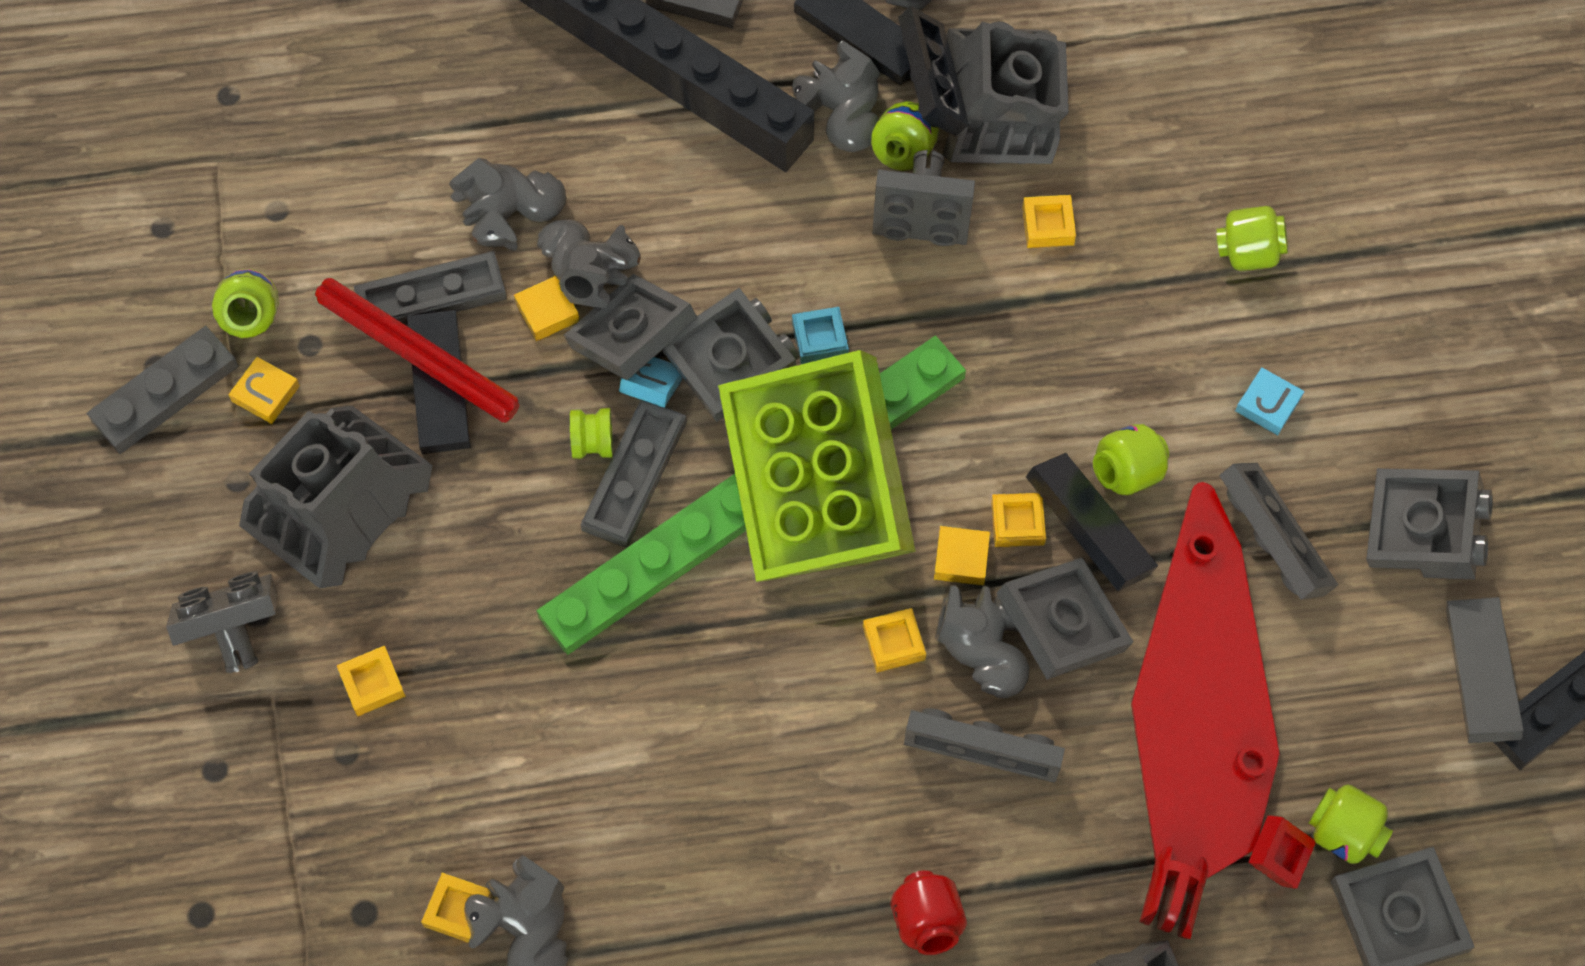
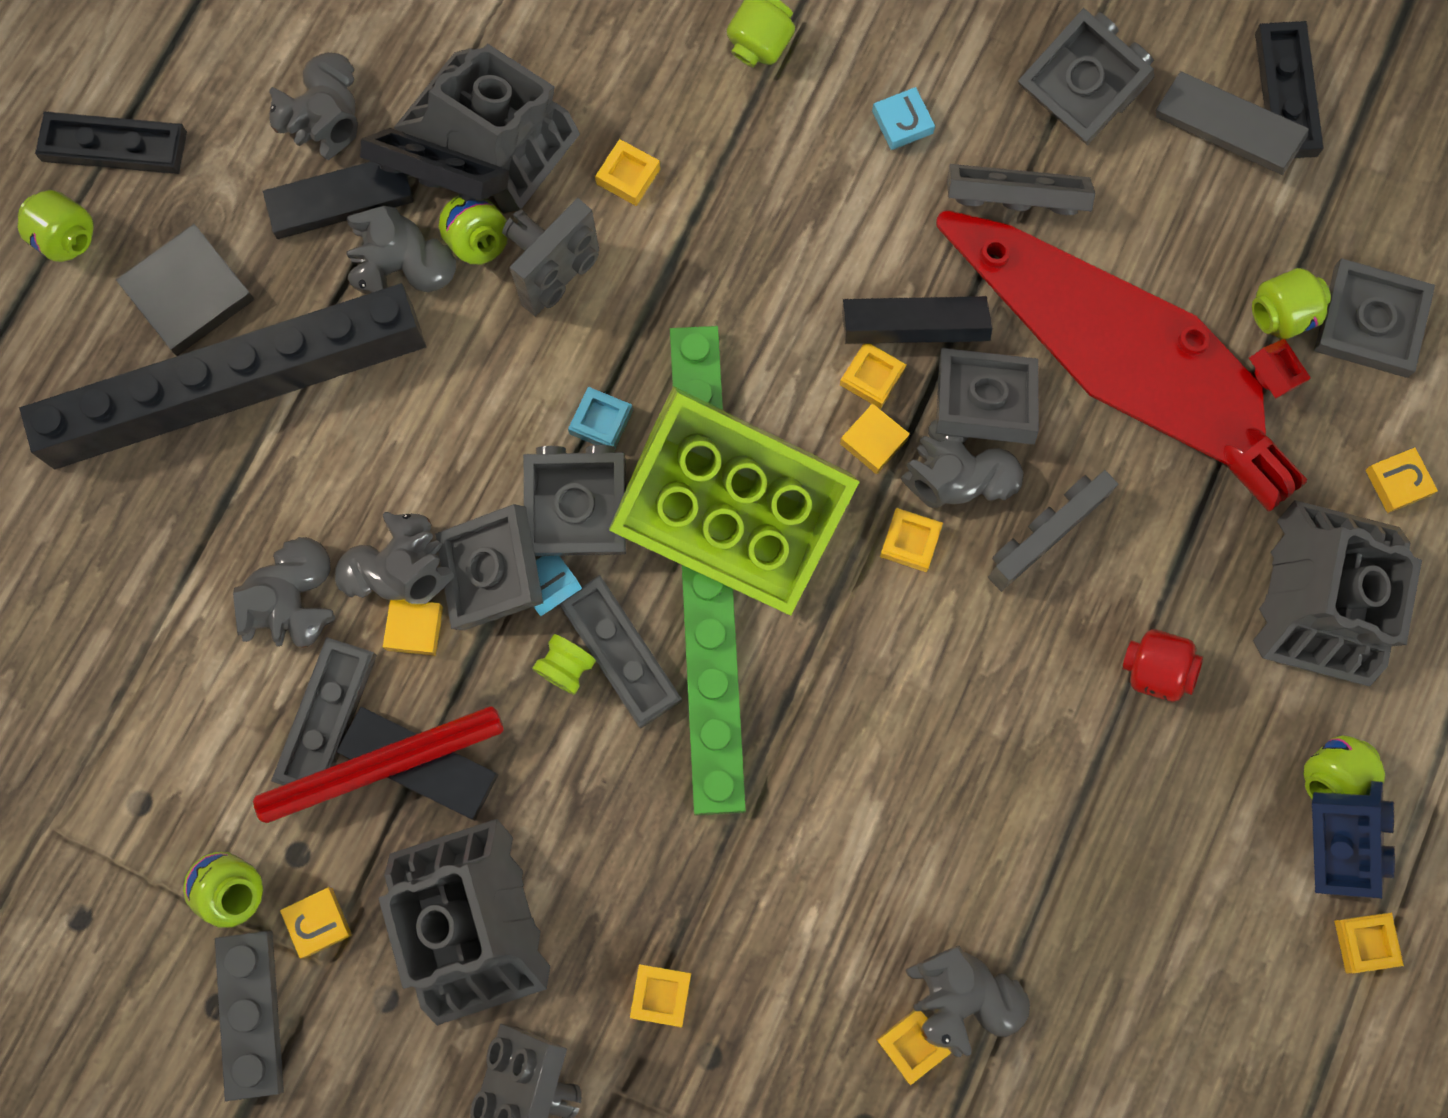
camera: 55 degrees left, 10 degrees up
lime head [1093,424,1169,495] -> none

